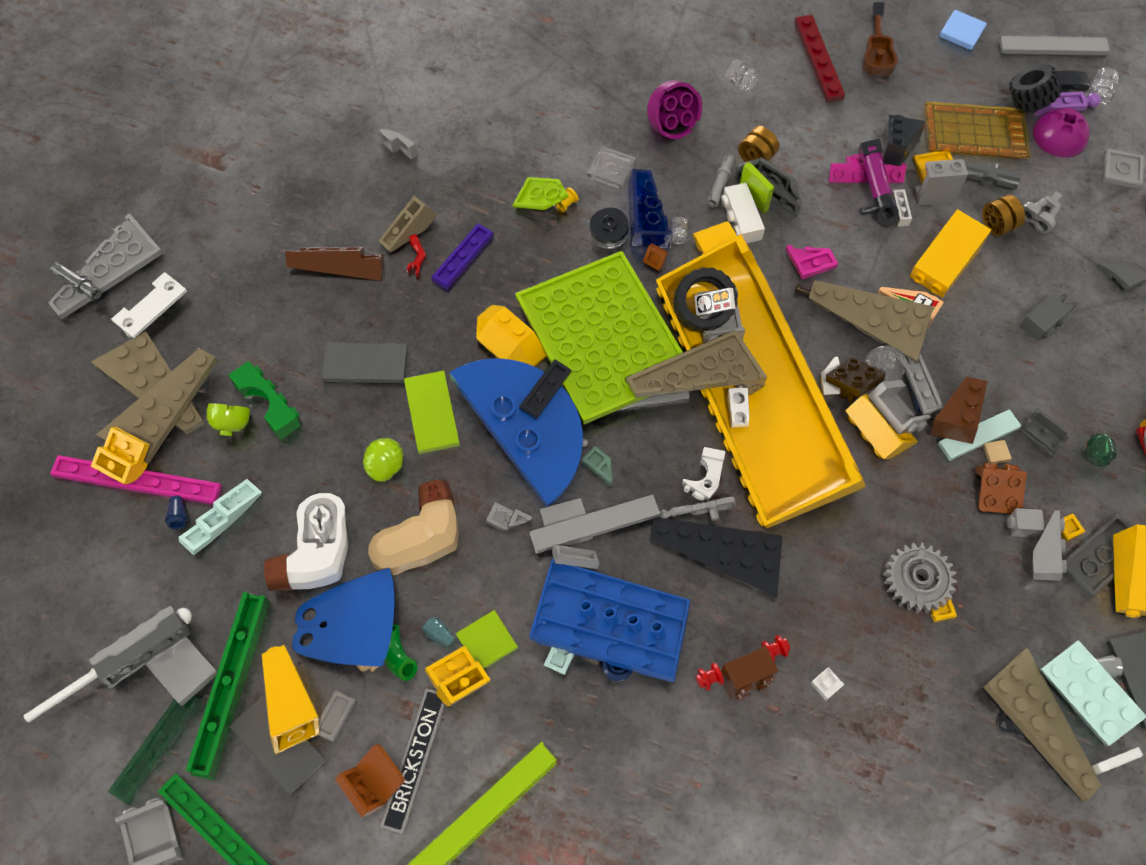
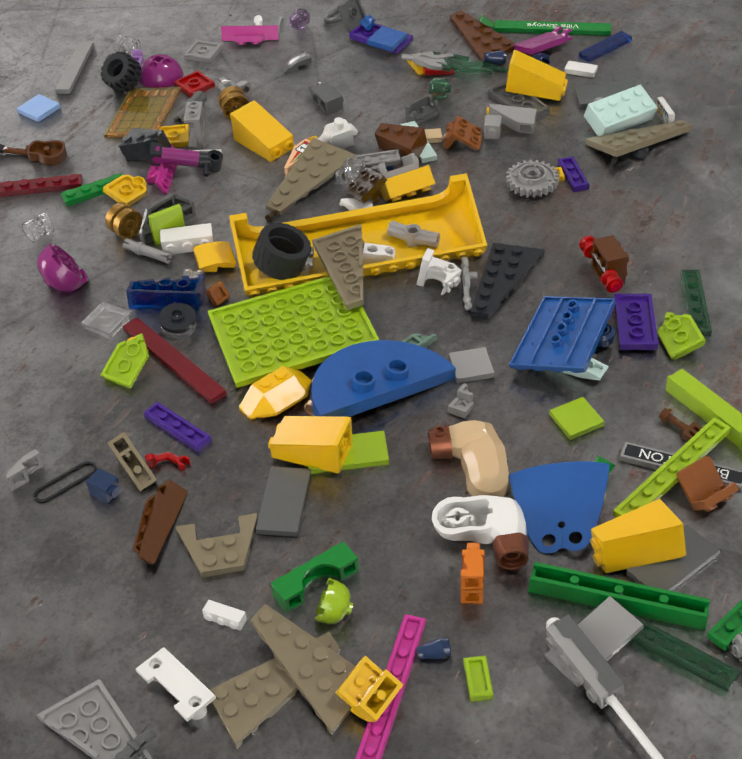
camera: 80 degrees left, 20 degrees down
light aqua slope [179,479,262,555] -> none
lime piece [363,438,404,482] -> none
clear light blue cone [421,616,456,648] -> none
yellow brick [425,646,490,706] -> none
black tile [519,359,572,421] -> none
light grey tile [529,495,660,554] -> none
light grey tile [552,545,599,569] -> none
tile [694,288,735,316] -> none
dark pink wing [786,245,838,280] -> none
white tile [810,667,844,701] -> none
none -> black piece [33,461,96,502]
none -> green plate [61,173,123,207]
none -> dark blue brick [86,468,121,504]
none -> yellow plate [103,175,147,206]
none -> dark red tile [123,318,227,404]
none -> red tile [174,70,215,98]
none -> dark tan wing [176,513,258,578]
none -> white piece [202,600,247,631]
none -> yellow slope [268,416,353,474]
none -> white torso [308,117,358,149]
none -> light grey piece [387,221,440,248]
none -> orange hips [461,543,484,604]
none -> lime tile [463,655,493,702]
none -> dark purple tile [558,156,590,192]
none -> lime plate [613,417,731,518]
none -> dark purple plate [614,294,658,350]
none -> lime tile [657,312,706,360]
none -> reddish brown hinge [659,408,703,442]
none -> clear green plate [680,269,712,336]

